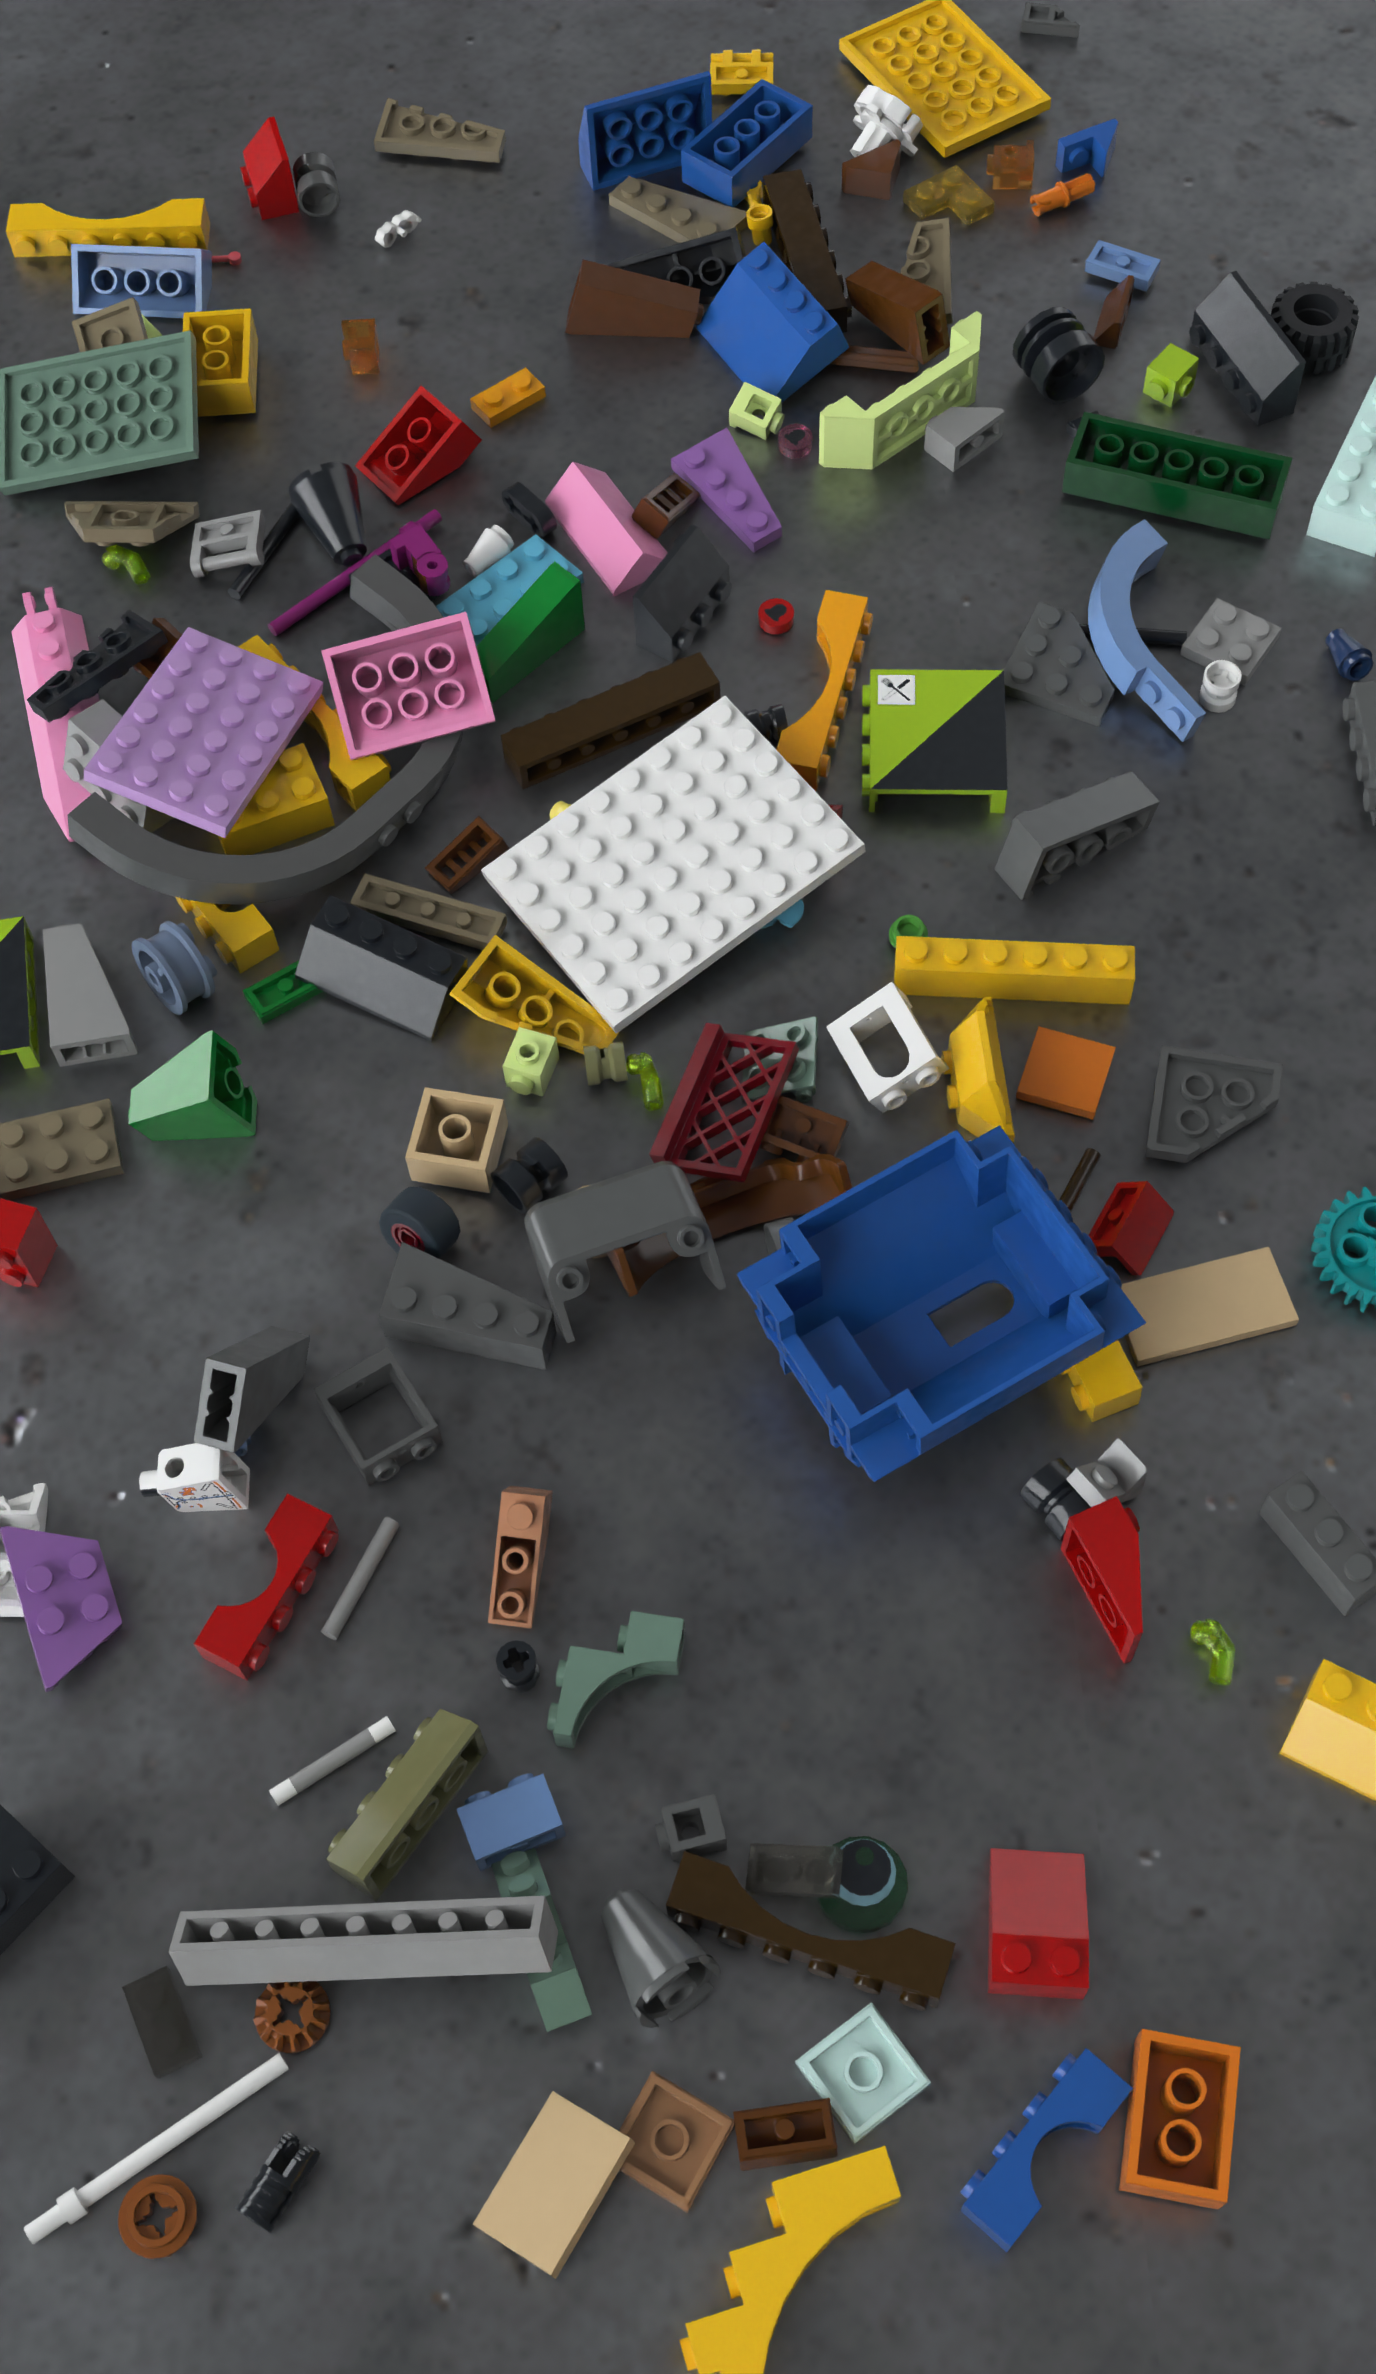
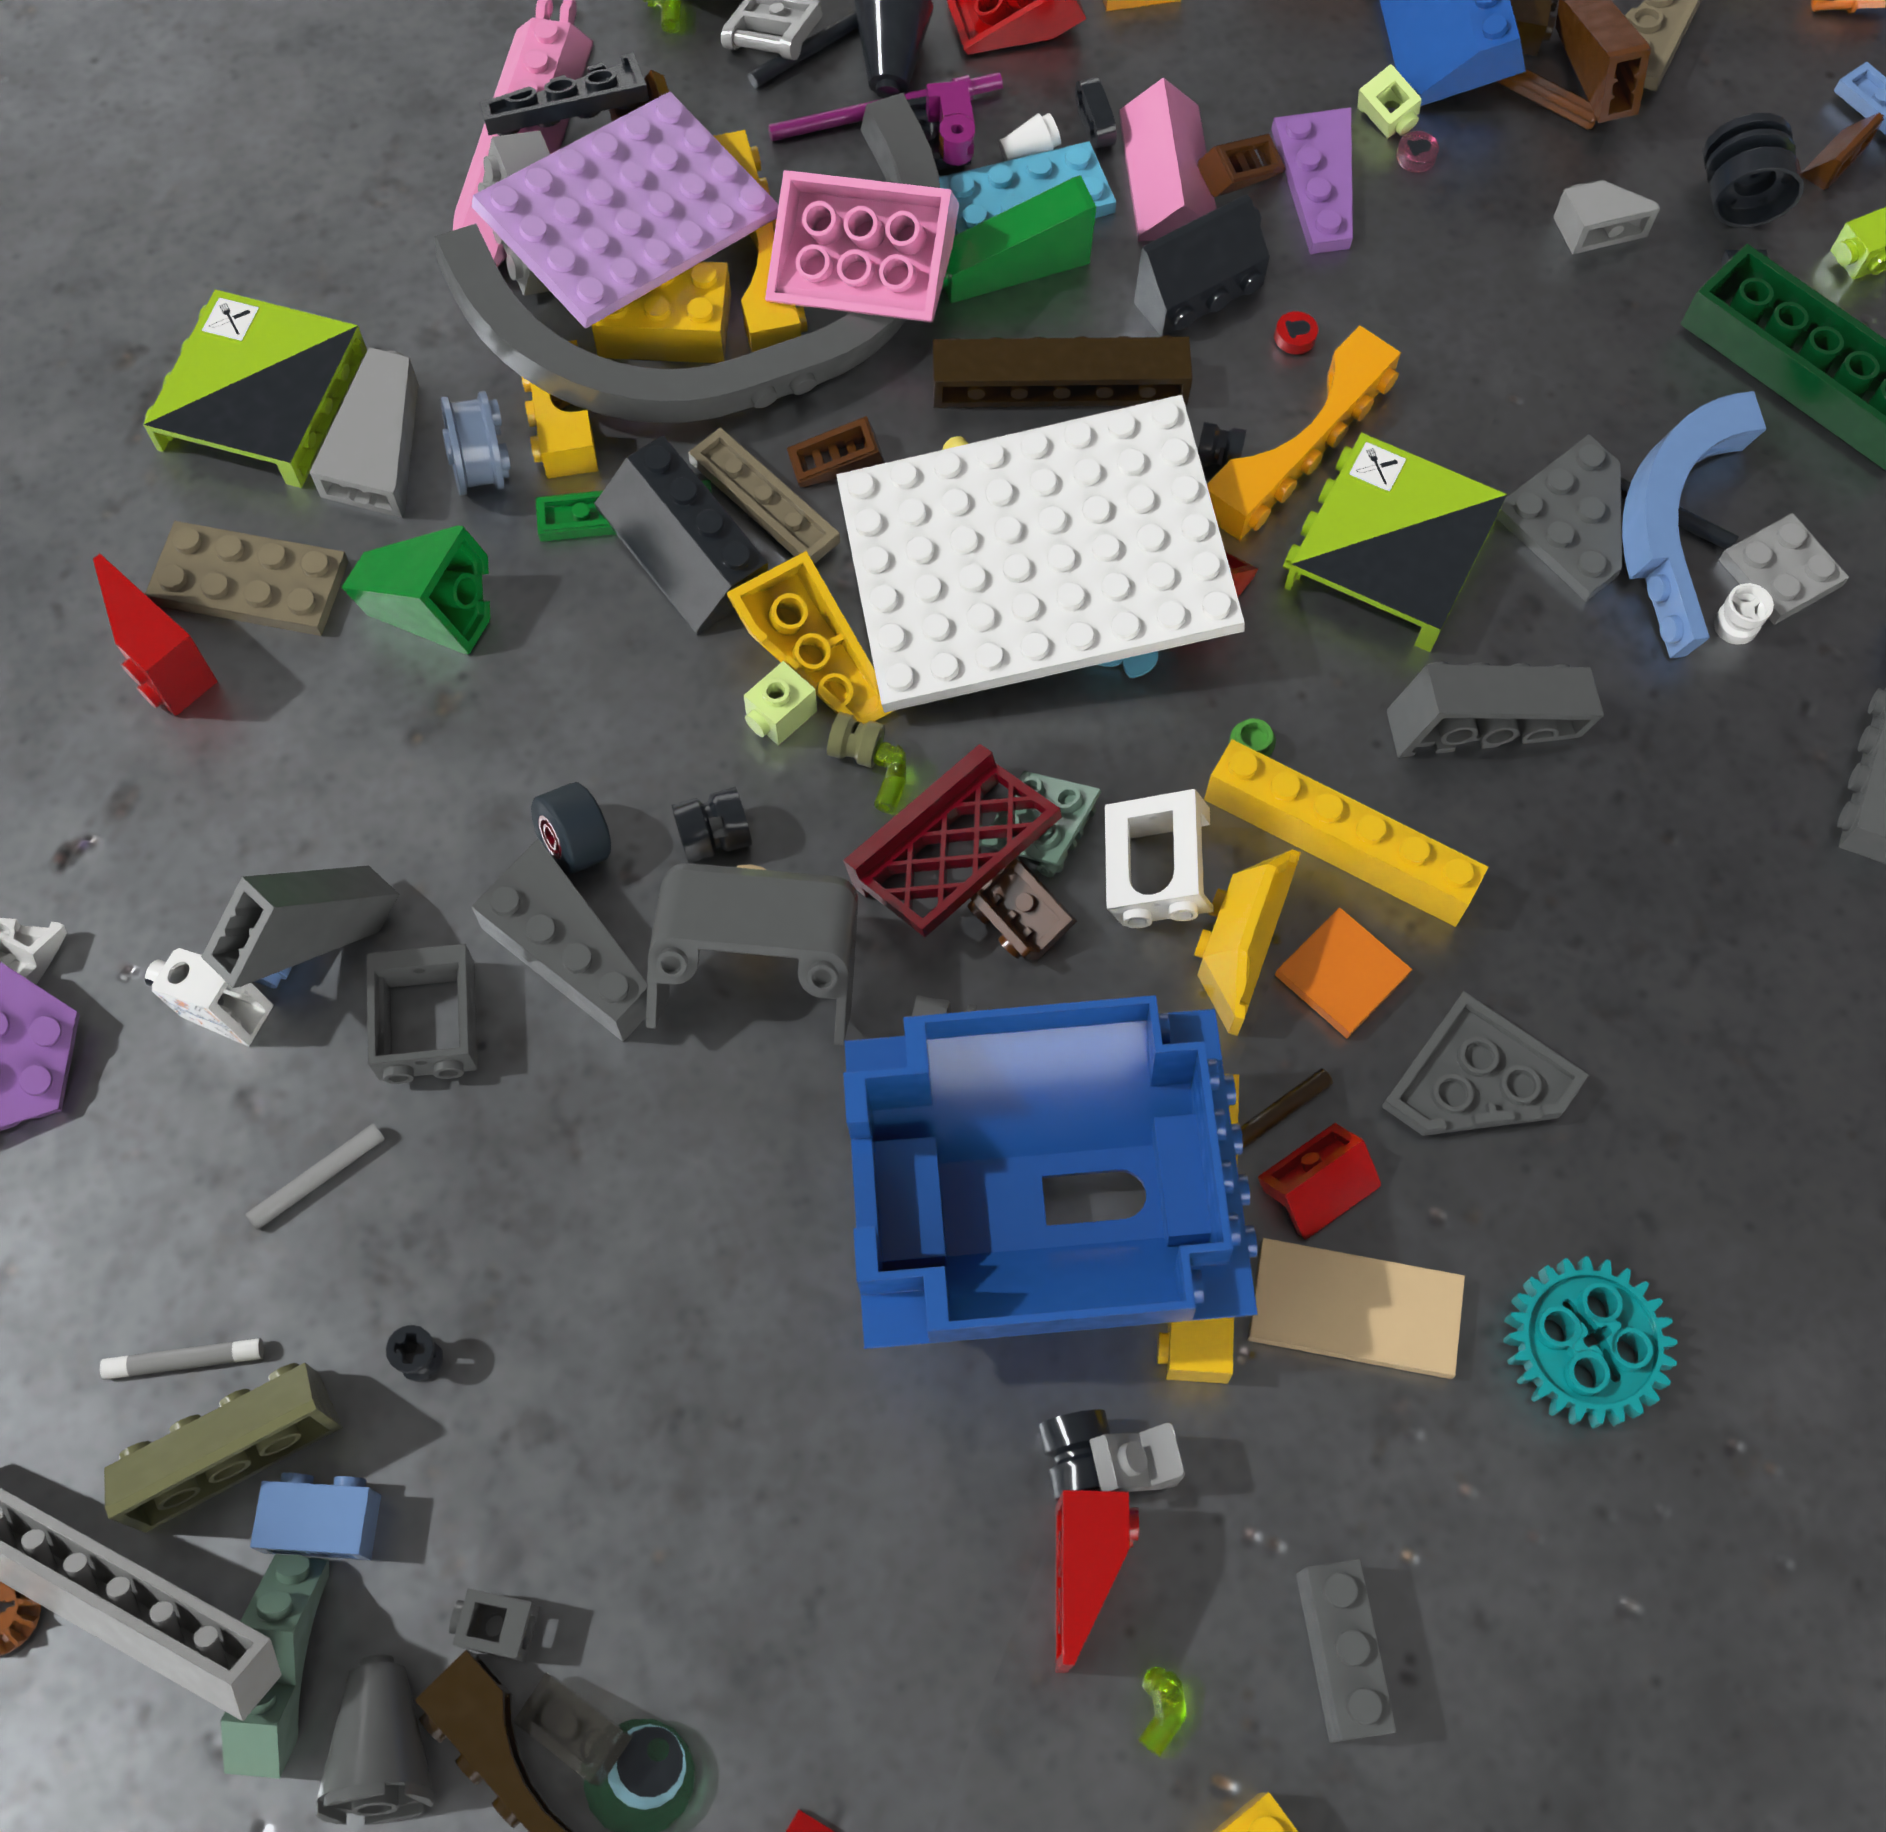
camera: 20 degrees right, 5 degrees up
red arch [193,1493,339,1681] -> none
tan brick [405,1087,508,1193] -> none
nougat slope [488,1486,553,1628] -> none
sand green arch [547,1611,686,1749] -> none
reddish brown windscreen [607,1154,853,1297] -> none
yellowish green slope [819,311,982,470] -> none

